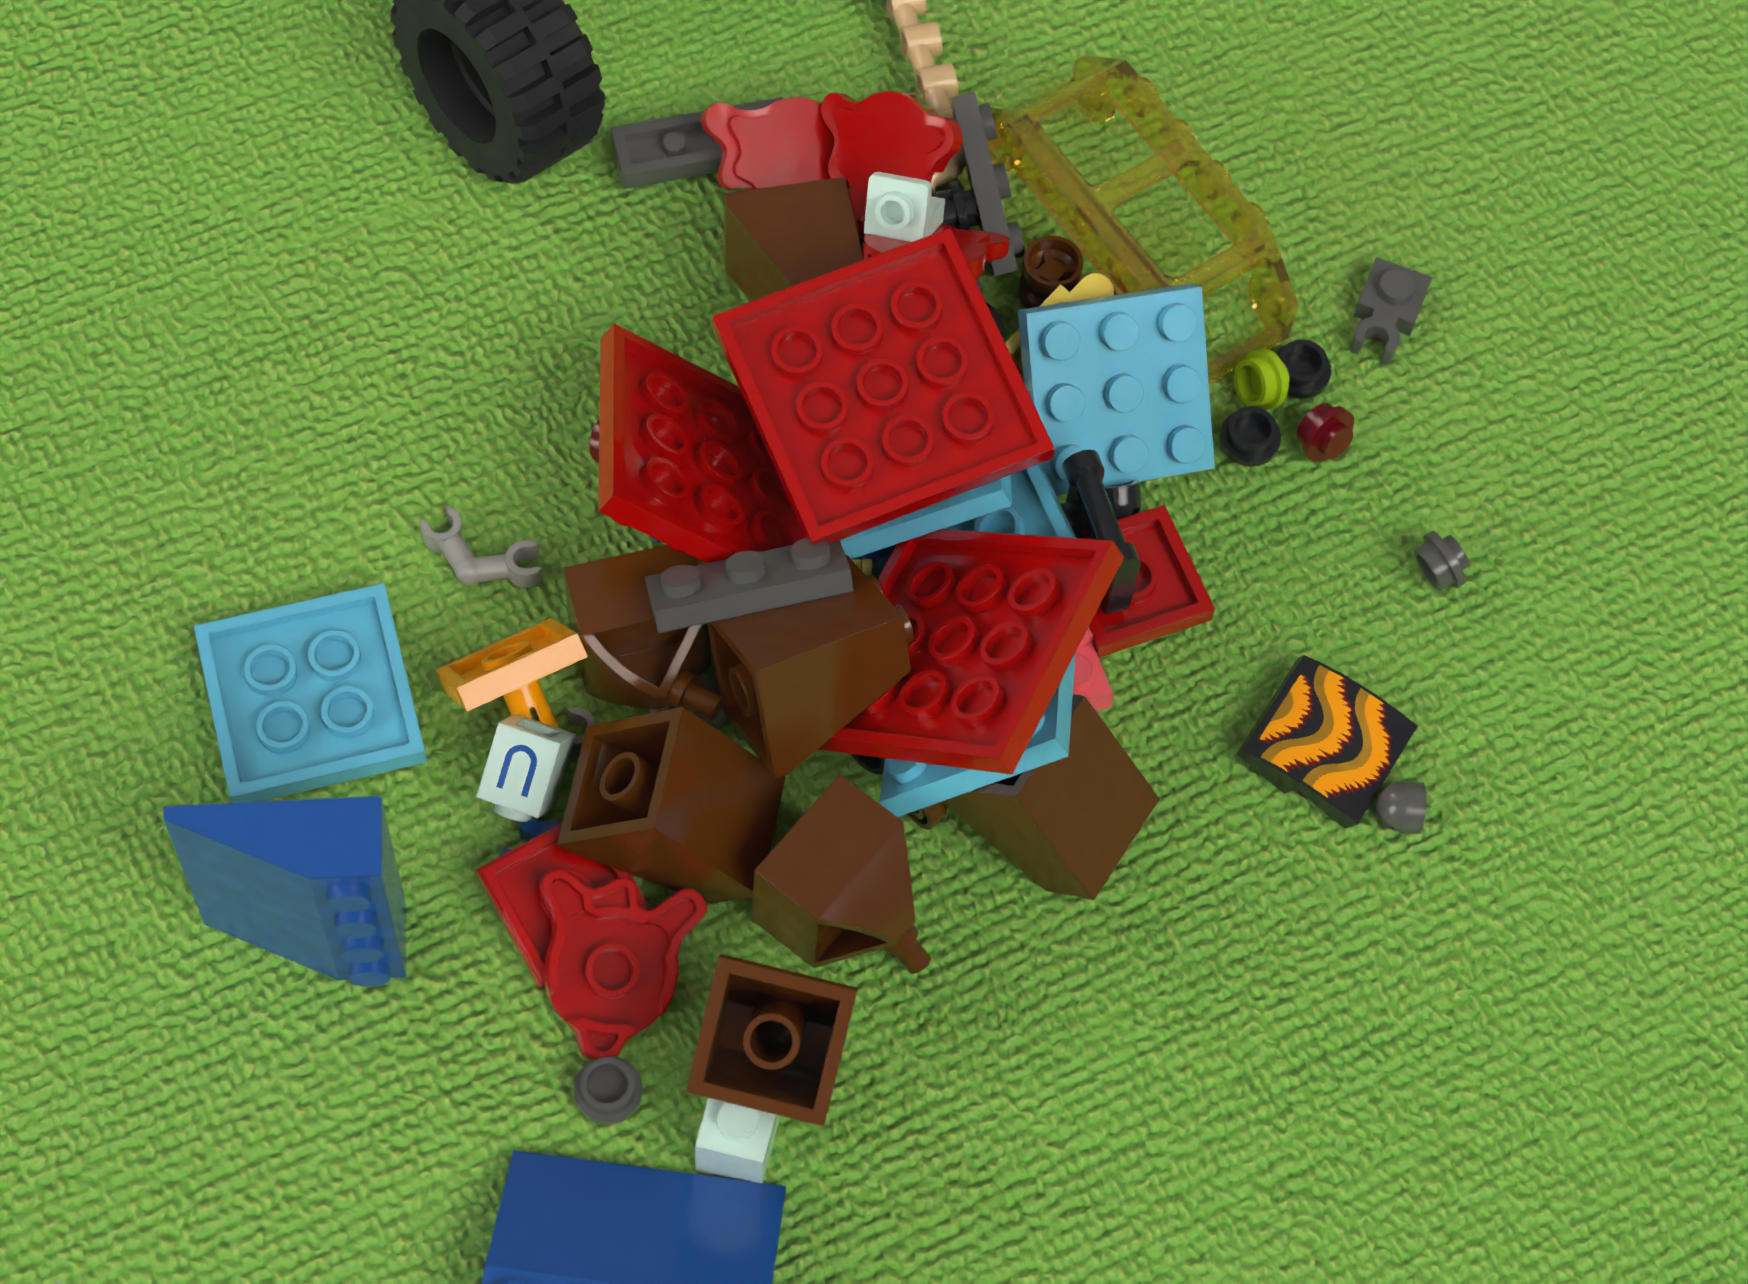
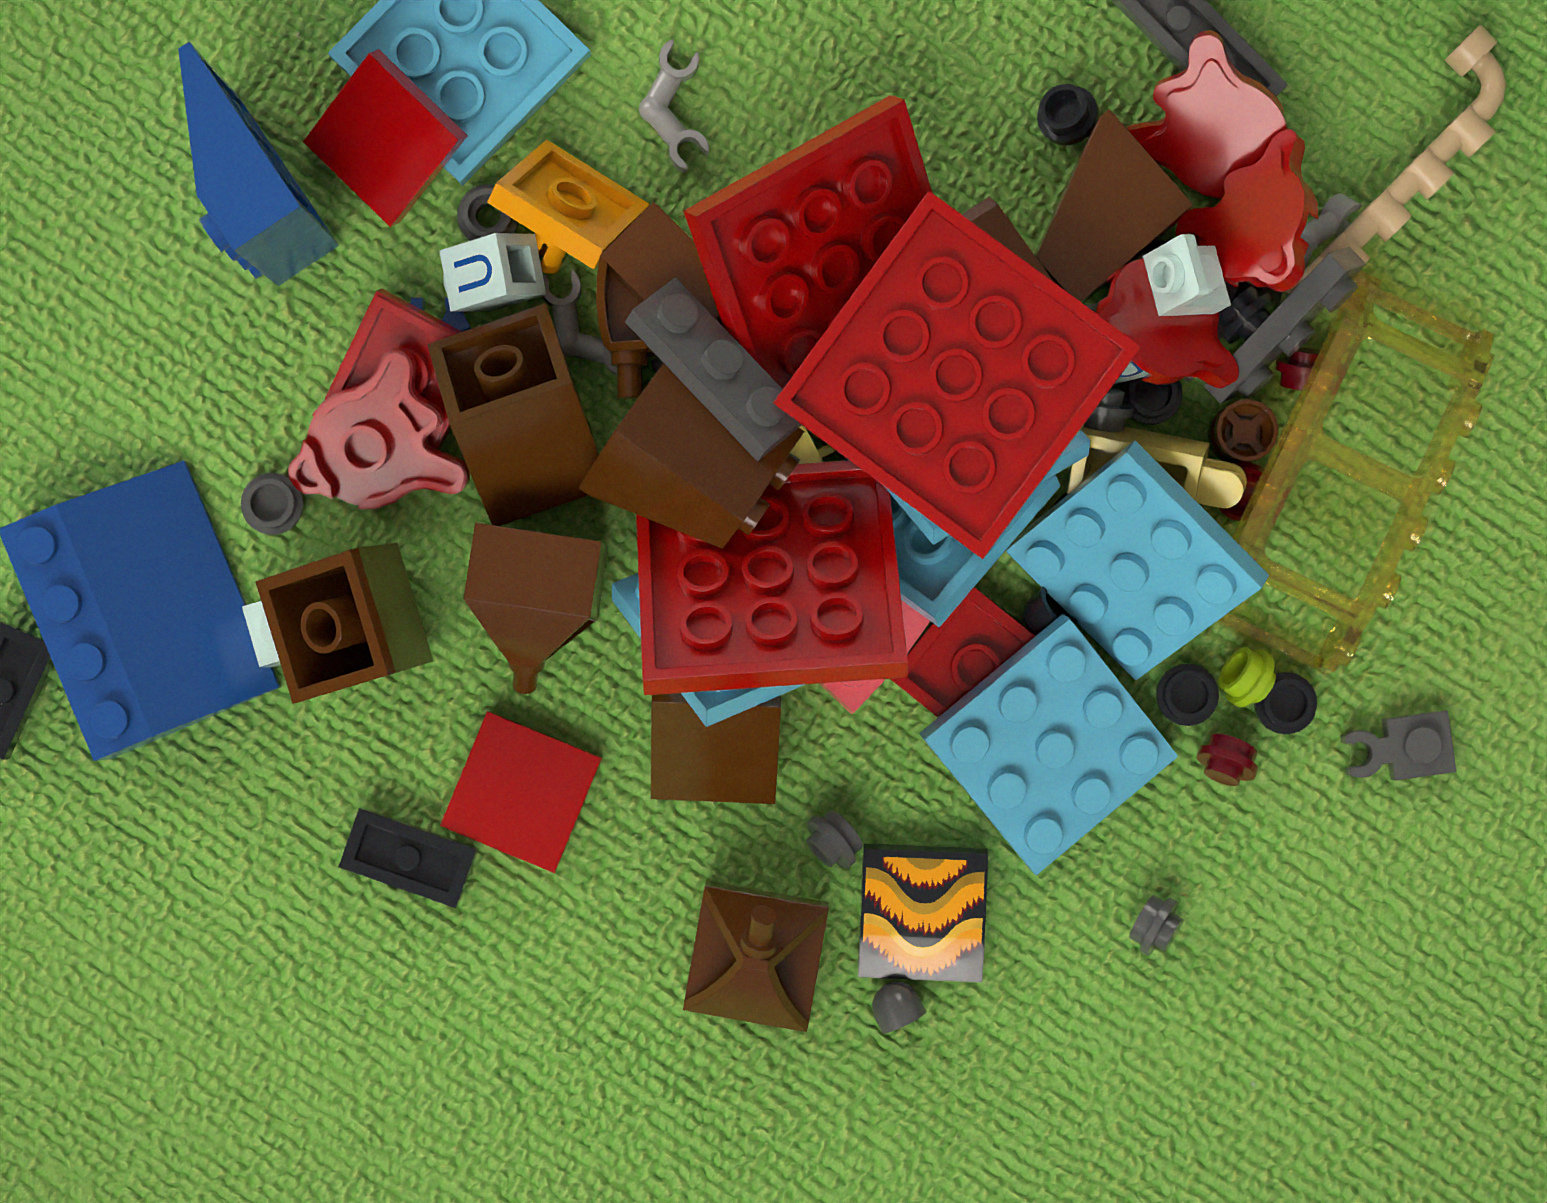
camera: 65 degrees right, 25 degrees up
black plate [1061,449,1141,615] -> none
none -> red tile [303,49,468,227]
none -> black plate [338,807,479,908]
none -> red tile [440,711,603,873]
none -> dark grey plate [457,185,519,241]
none -> reddish brown piece [683,881,829,1032]
none -> dark grey plate [806,810,863,869]
none -> medium azure plate [919,614,1178,875]
none -> black plate [1037,84,1099,145]
none -> dark red plate [1275,347,1339,392]

